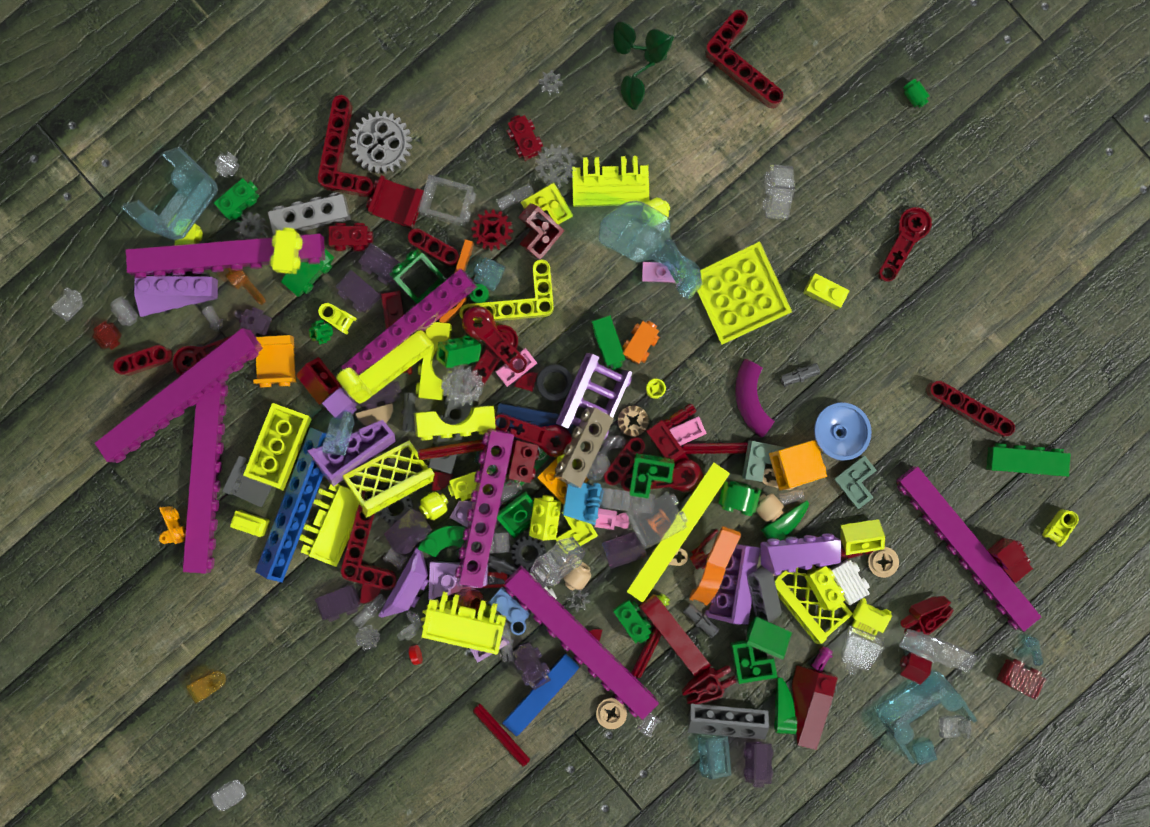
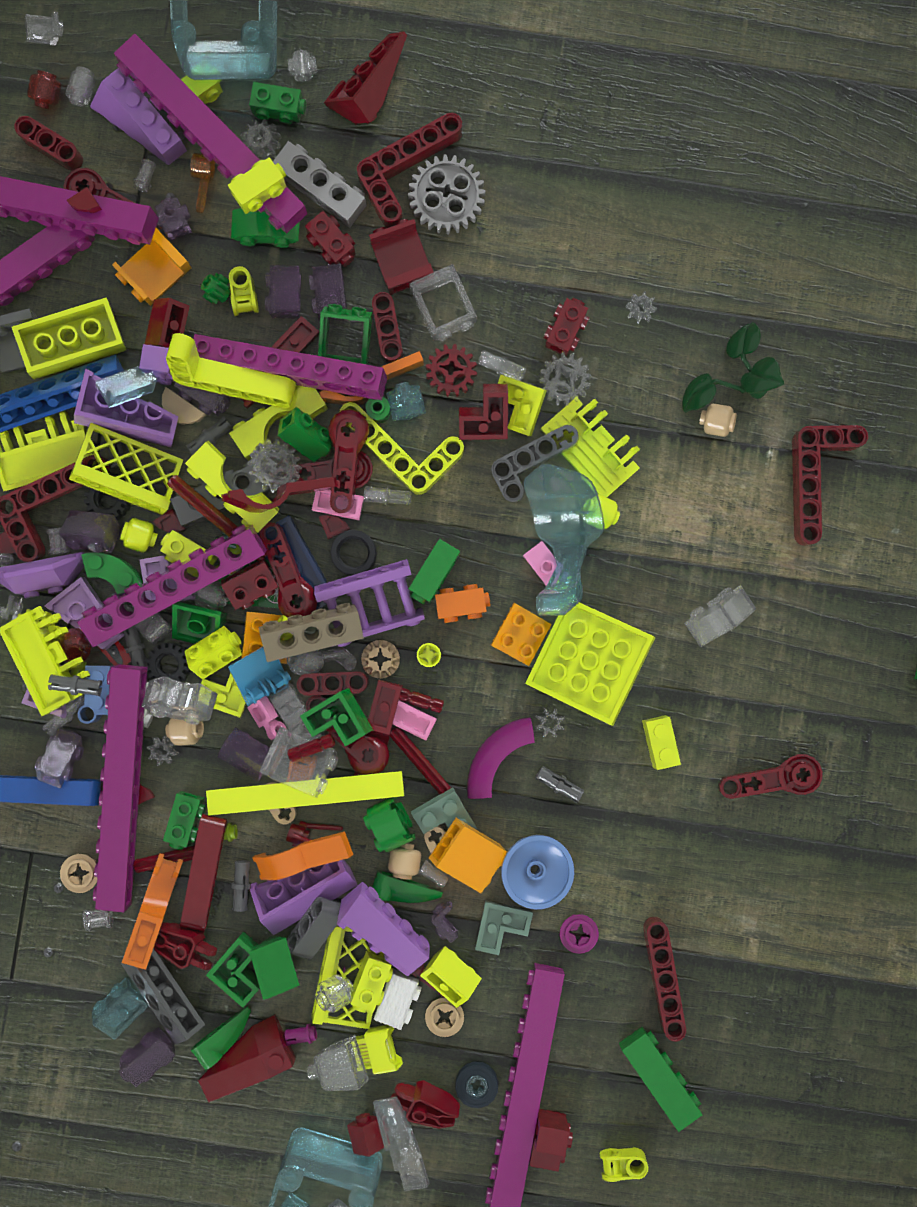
camera: 50 degrees right, 0 degrees up
none -> dark grey pin [48,674,103,696]
none -> dark red tile [66,187,102,213]
none -> orange piece [122,853,183,970]
none -> dark red piece [221,477,335,513]
none -> dark red axle [287,734,335,762]
none -> clear head [315,975,354,1013]
none -> dark red wedge [324,31,407,124]
none -> clear axle [364,486,412,506]
none -> clear purple bracket [431,901,458,943]
none -> black bush [455,1062,499,1108]
none -> dark grey beam [491,425,579,503]
none -> light orange hinge [491,603,552,666]
none -> clear gear [536,708,565,737]
none -> magenta gear [560,914,599,954]
none -> tan head [700,403,737,437]

